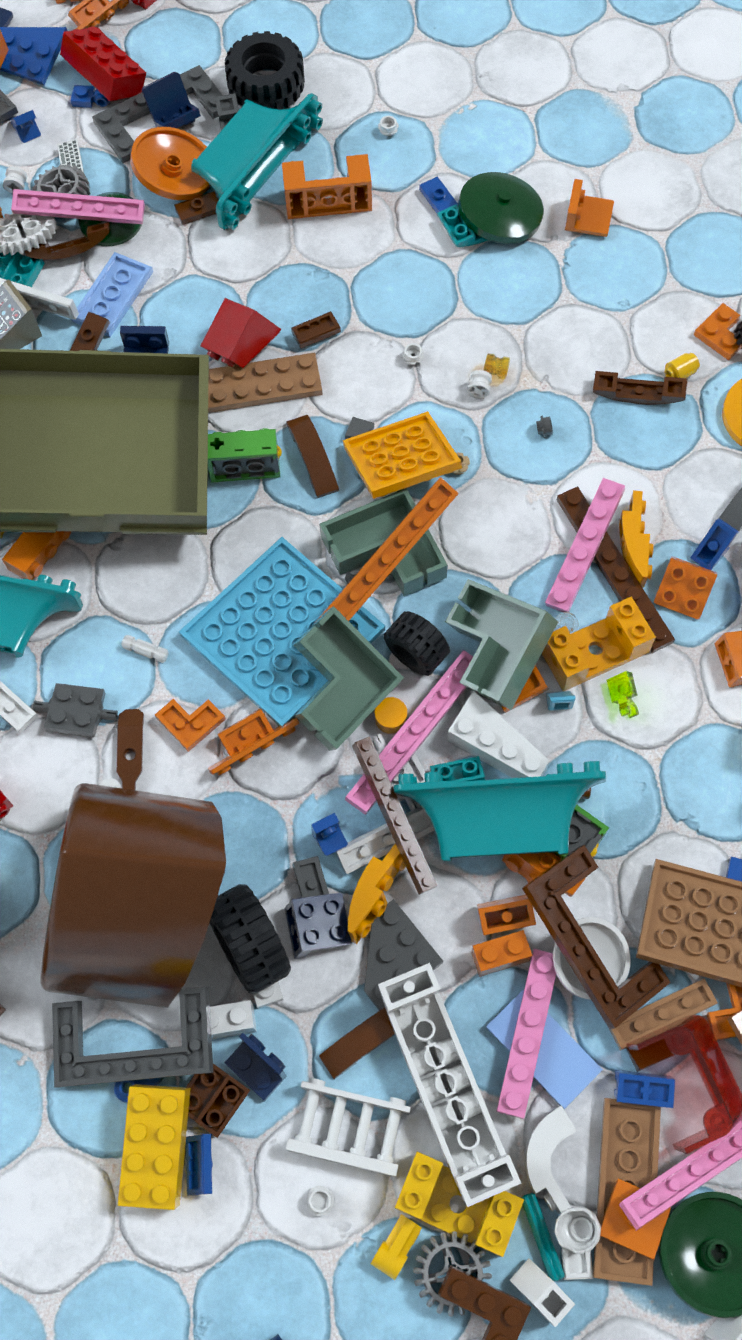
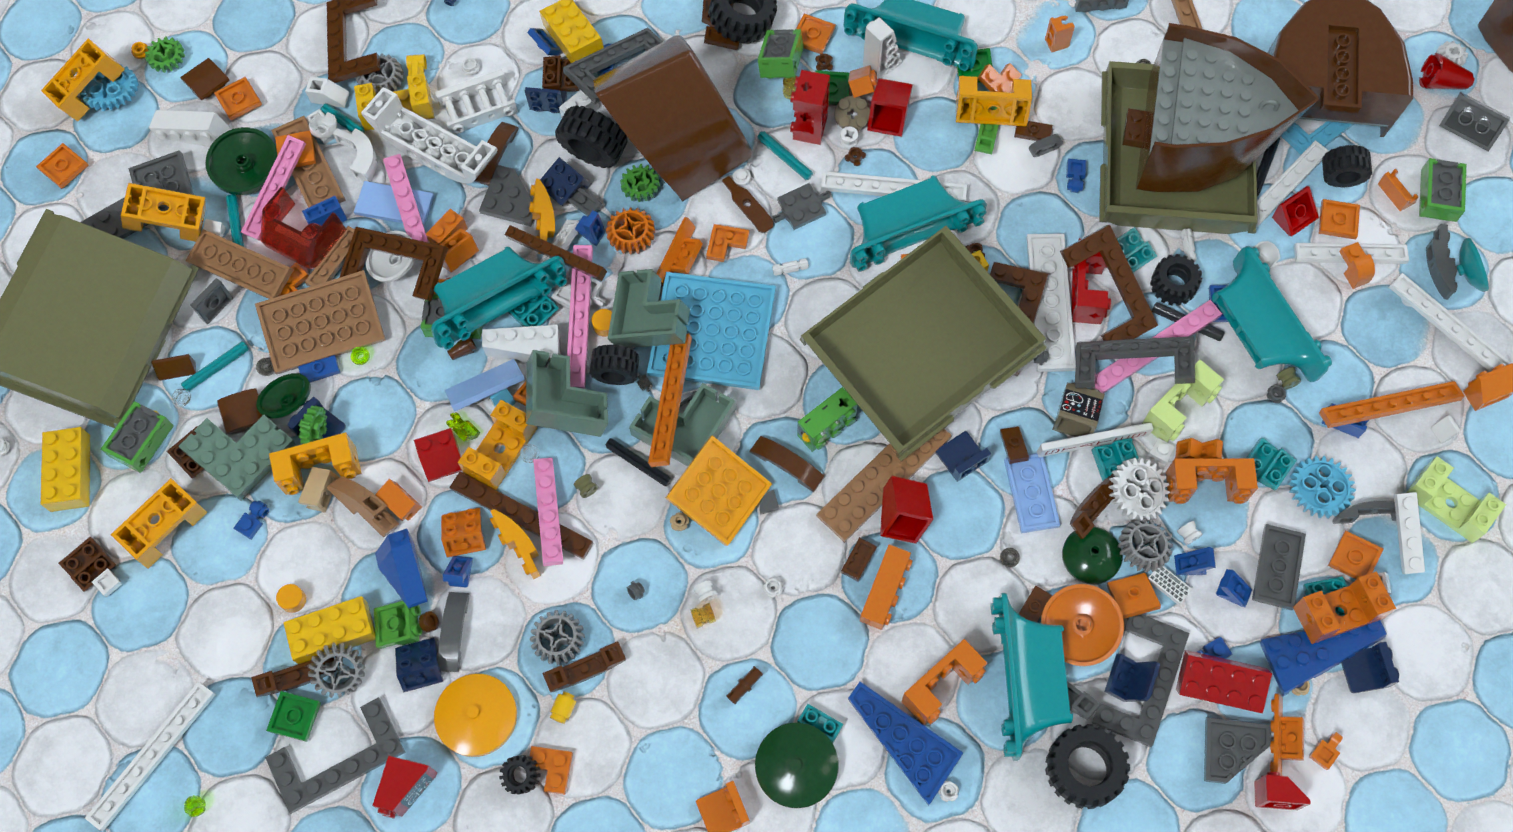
camera: 145 degrees right, 0 degrees up
bright pink plate [11,189,145,224] -> none
blue plate [419,176,458,213] -> none
none -> clear neon green plate [350,347,370,365]
none -> red slope [414,428,462,482]
none -> light blue tile [445,359,525,411]
none -> light grey gear [530,610,585,665]
none -> olive wheel [573,474,598,498]
none -> black axle [605,438,671,486]
none -> orange gear [606,206,656,255]
none -> bright green gear [620,164,660,202]
none -> clear smoke plate [636,374,653,392]
none -> reddish brown pin [726,666,763,705]
none -> teal axle [757,131,813,180]
none -> blue wing [848,682,963,806]
none -> orange brick [860,544,913,630]
none -> clear smoke plate [1000,548,1020,568]
none -> orange plate [1107,573,1161,619]
none -> blue slope [1174,547,1216,575]
none -> dark grey plate [1204,717,1270,784]

